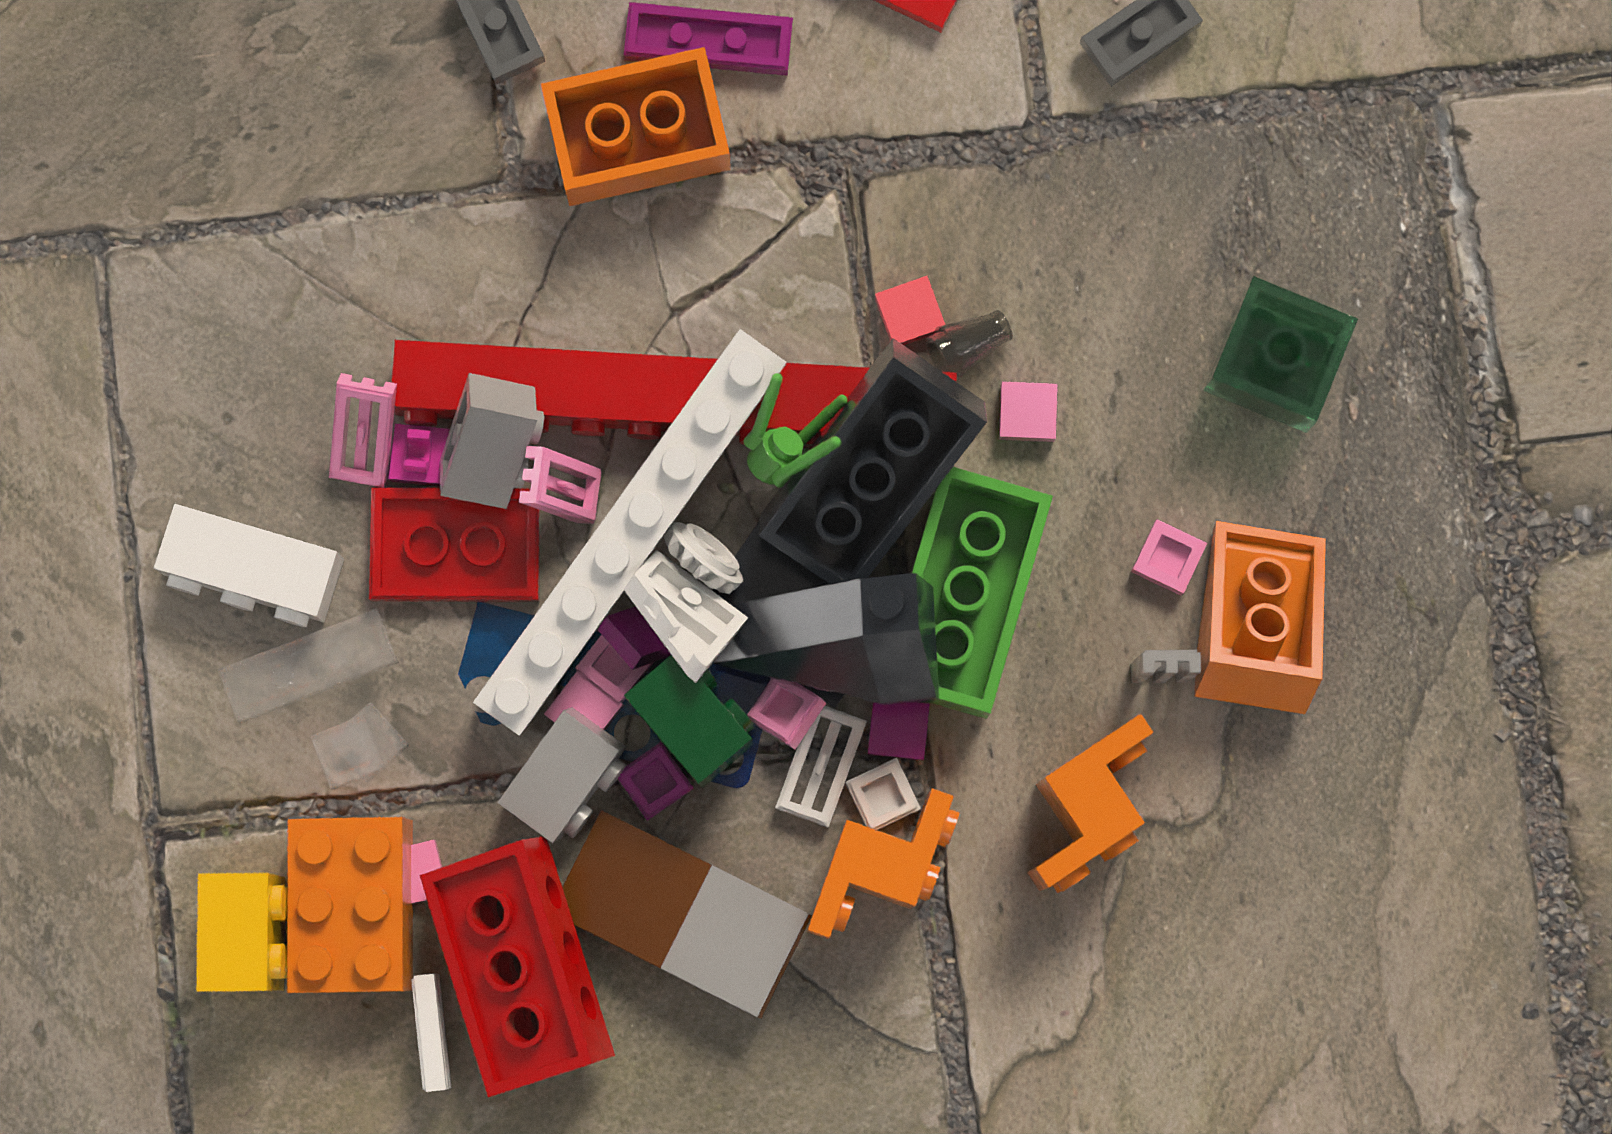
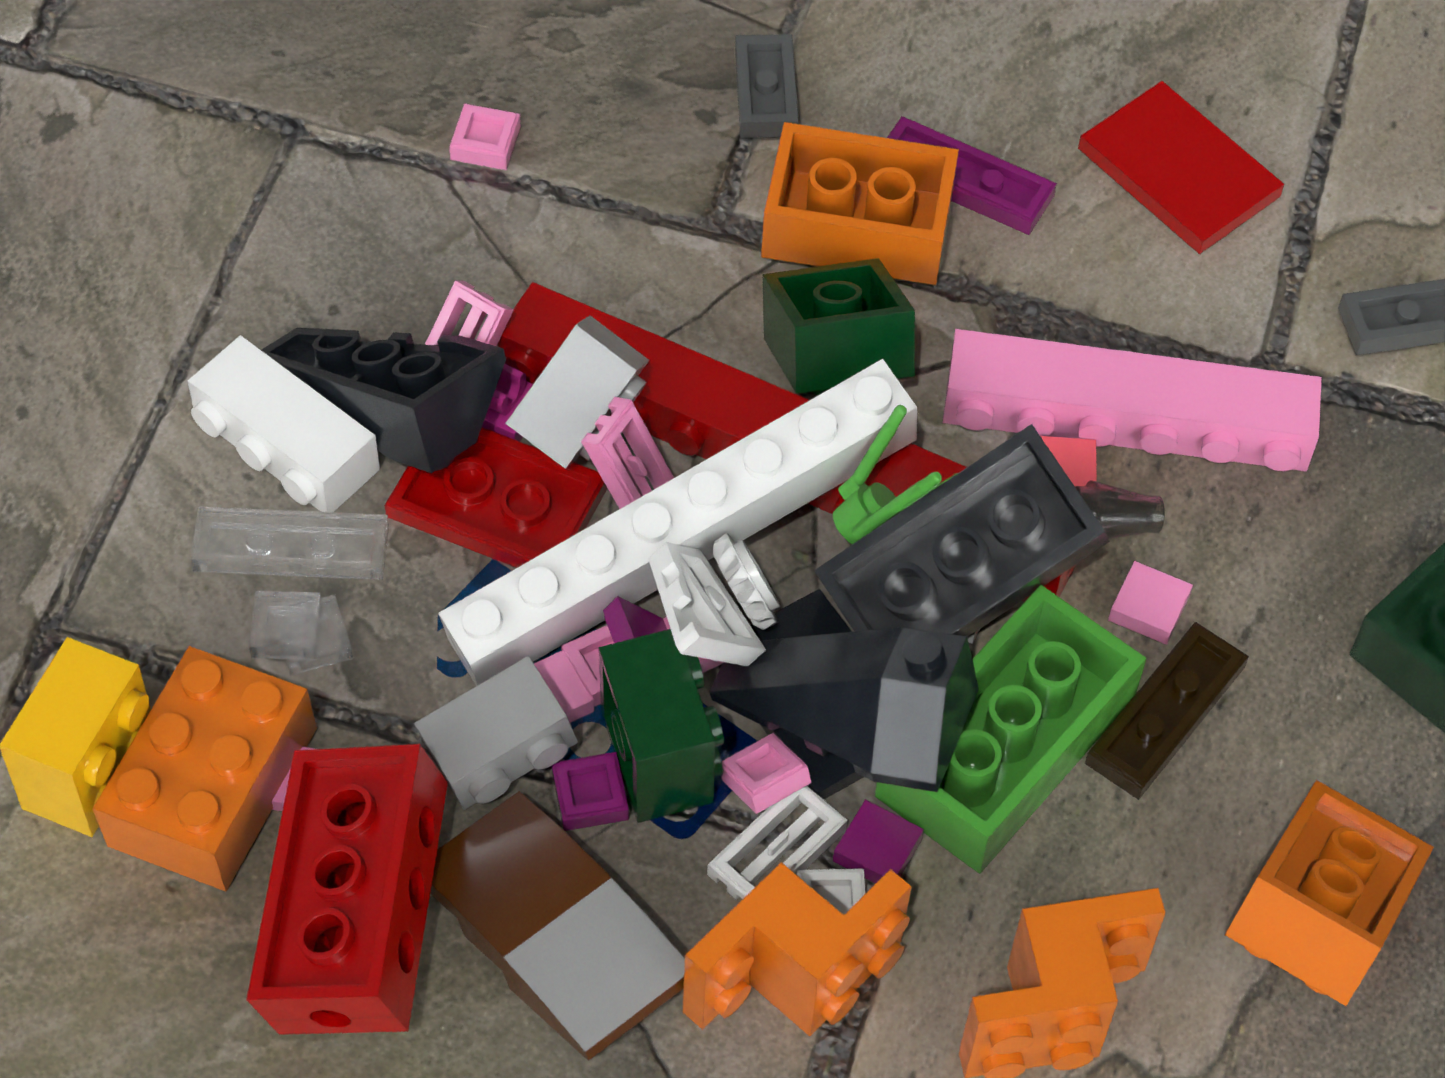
camera: 25 degrees right, 25 degrees down
white tile [411,974,452,1092] -> none
light grey tile [1130,650,1201,684] -> none
bright pink tile [1131,519,1207,596] -> none
none -> black wedge [261,327,506,473]
none -> bright pink tile [450,104,521,170]
none -> dark green brick [762,258,915,395]
none -> bright pink brick [942,329,1322,472]
none -> dark brown tile [1085,622,1249,800]

